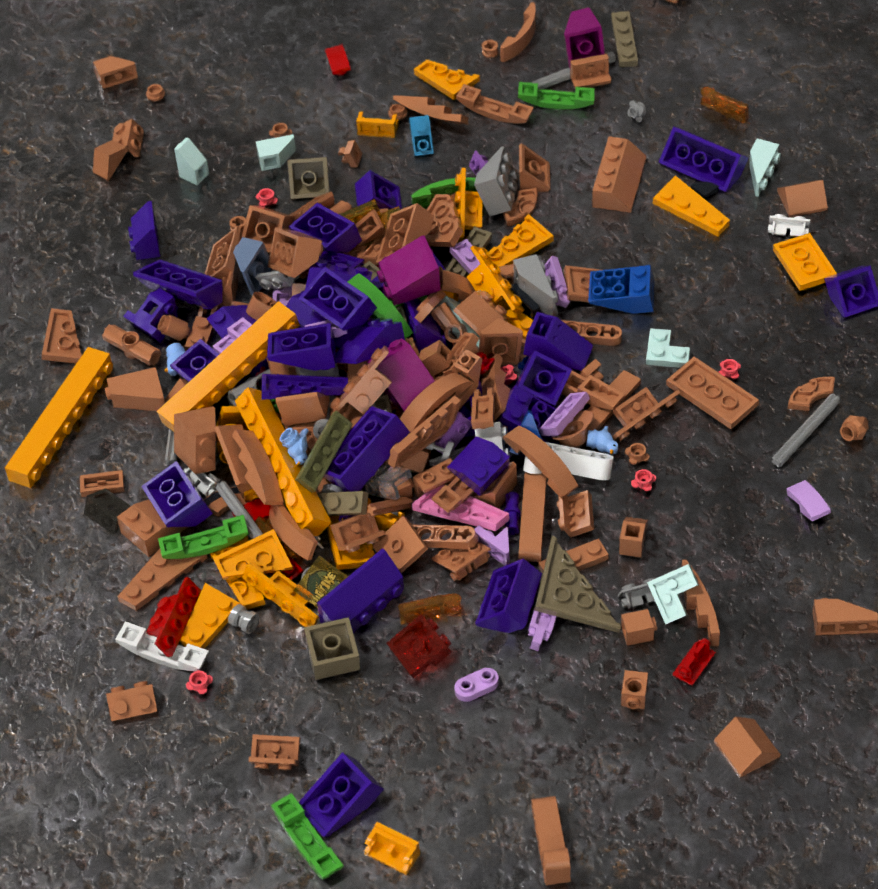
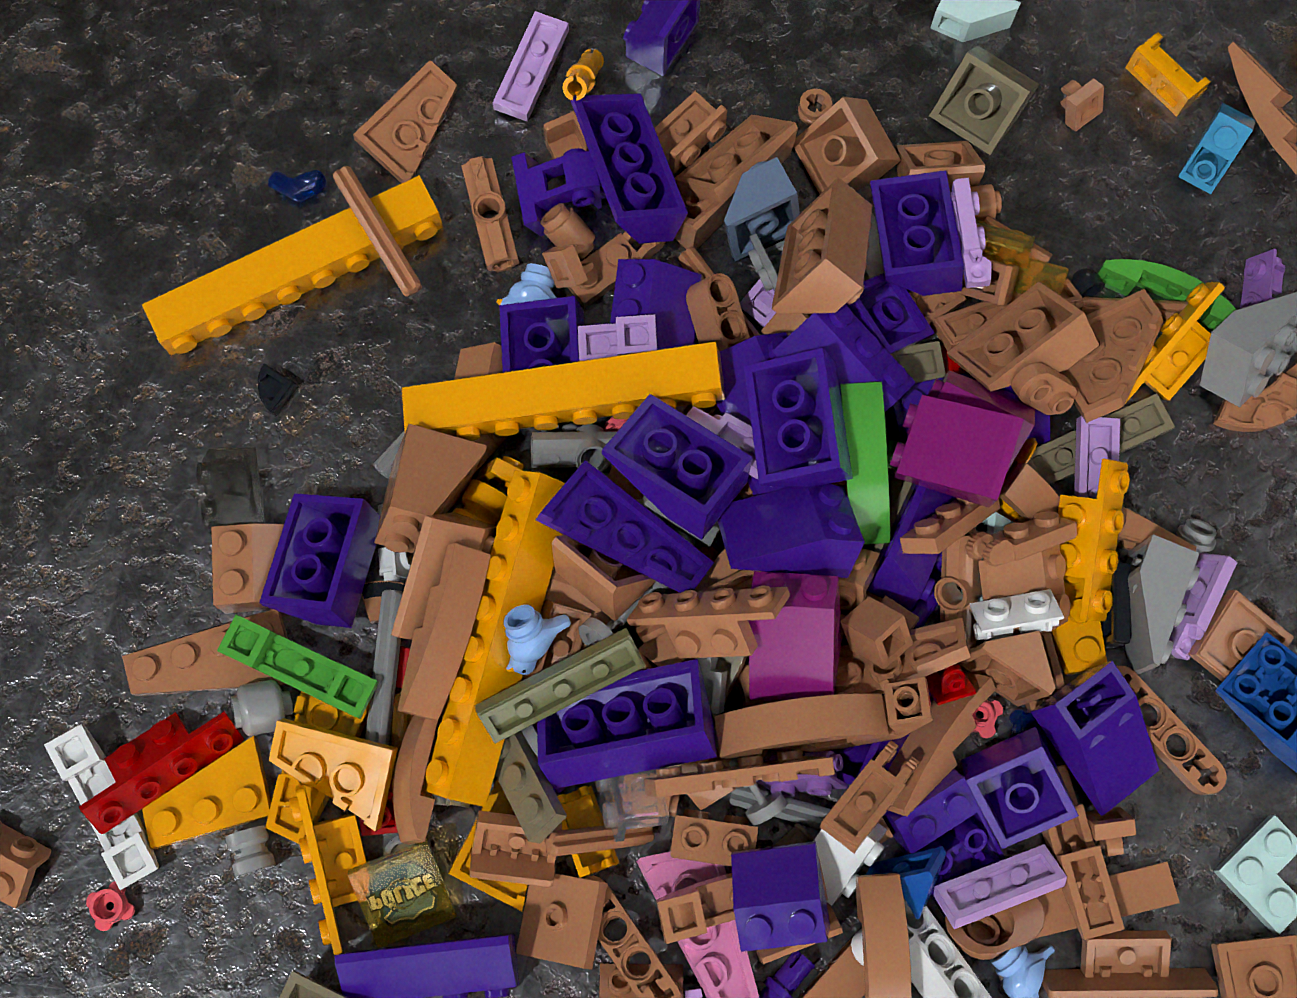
camera: 35 degrees right, 25 degrees up
nougat tile [80,470,125,497] -> none
nougat slope [105,367,165,411] -> none
coral plate [256,188,278,207] -> none
dark purple slope [355,170,402,217] -> none
nougat plate [388,104,407,121] -> none
light orange wing [489,214,554,267] -> none
none -> light grey head [231,680,293,736]
none -> black tile [258,363,298,417]
none -> clear blue arm [268,170,326,202]
none -> nougat axle [333,166,422,297]
none -> lavender plate [493,11,569,122]
none -> nougat tile [542,244,594,288]
none -> nougat panel [544,111,589,159]
none -> light orange pin [562,49,604,101]
none -> nougat bracket [655,91,727,173]
none -> lavender hinge [951,178,991,288]
none -> nougat hinge [965,511,1077,567]
none -> white hinge [970,589,1064,642]
none -> nougat plate [1011,363,1077,415]

